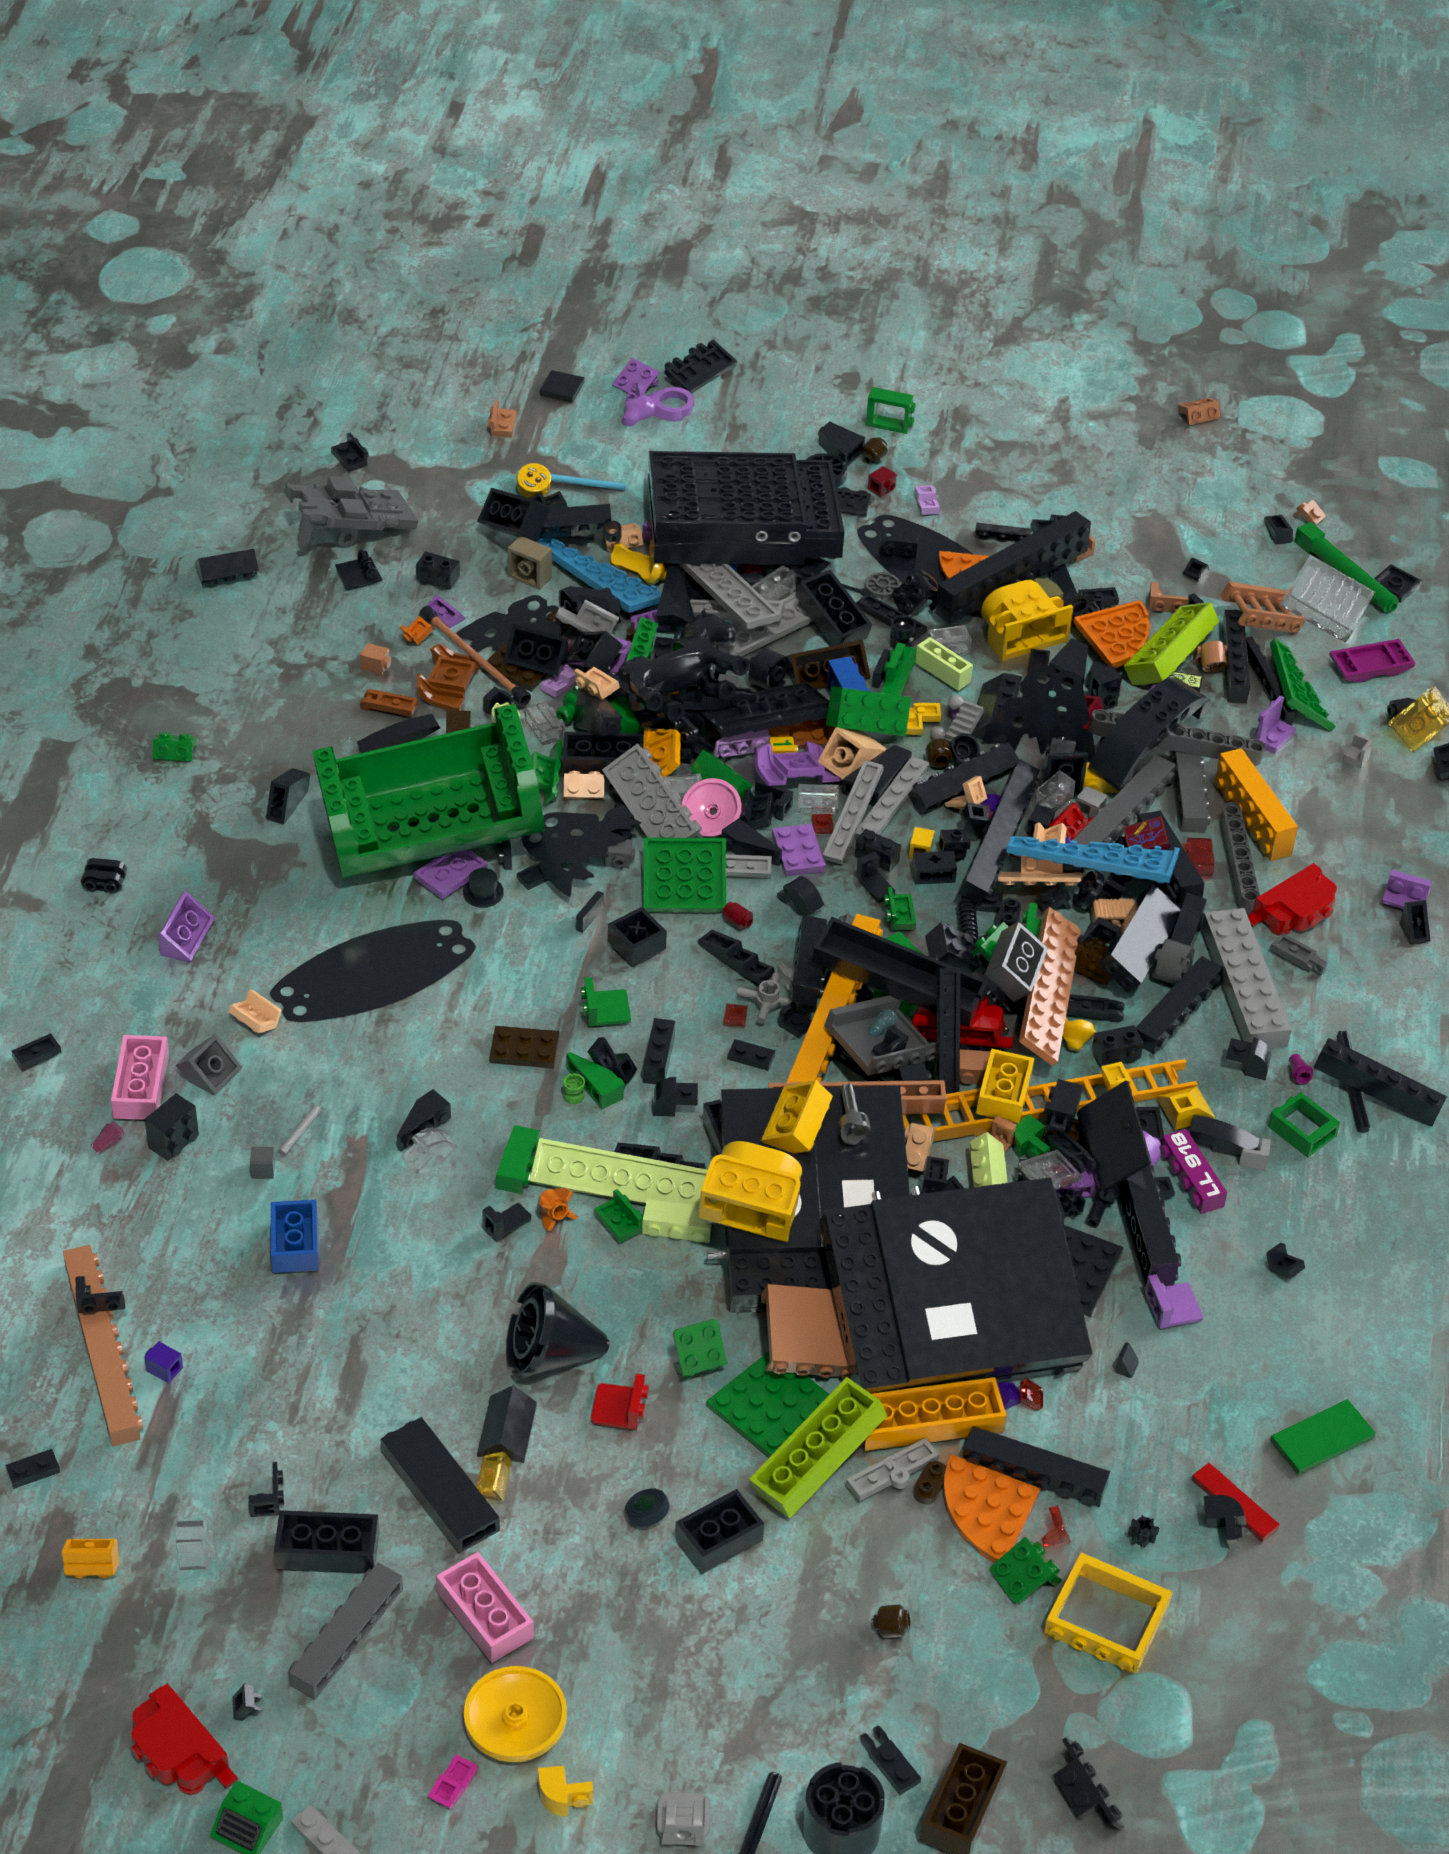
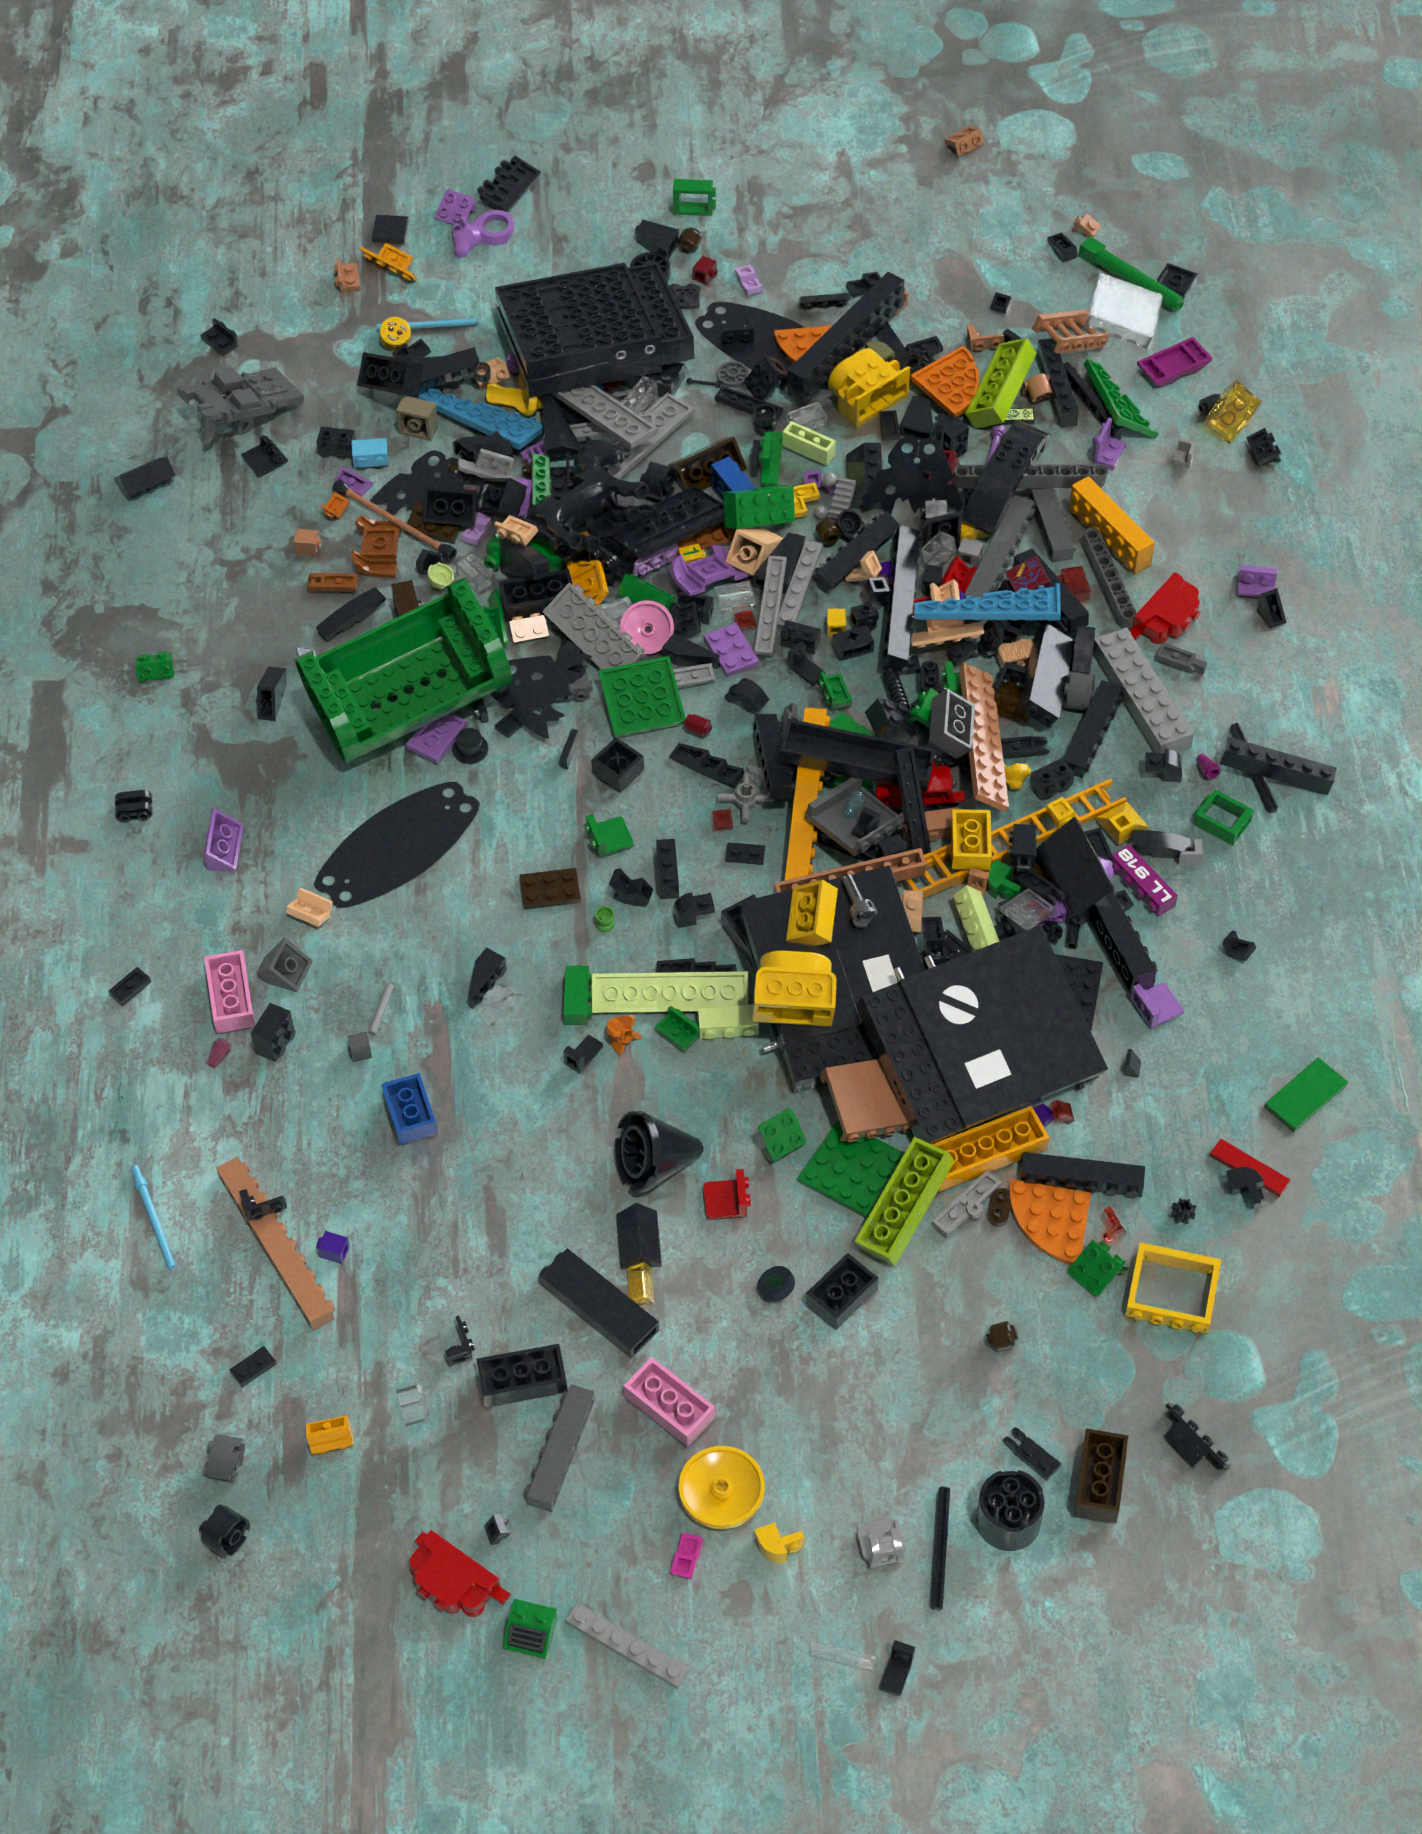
camera: 10 degrees left, 10 degrees up
green slope [566,1052,625,1110] -> none
black bracket [779,1001,812,1039] -> none
black brick [795,569,872,646] -> none
none -> medium azure brick [352,438,389,468]
none -> light orange bracket [360,243,418,282]
none -> medium lavender slope [804,470,822,488]

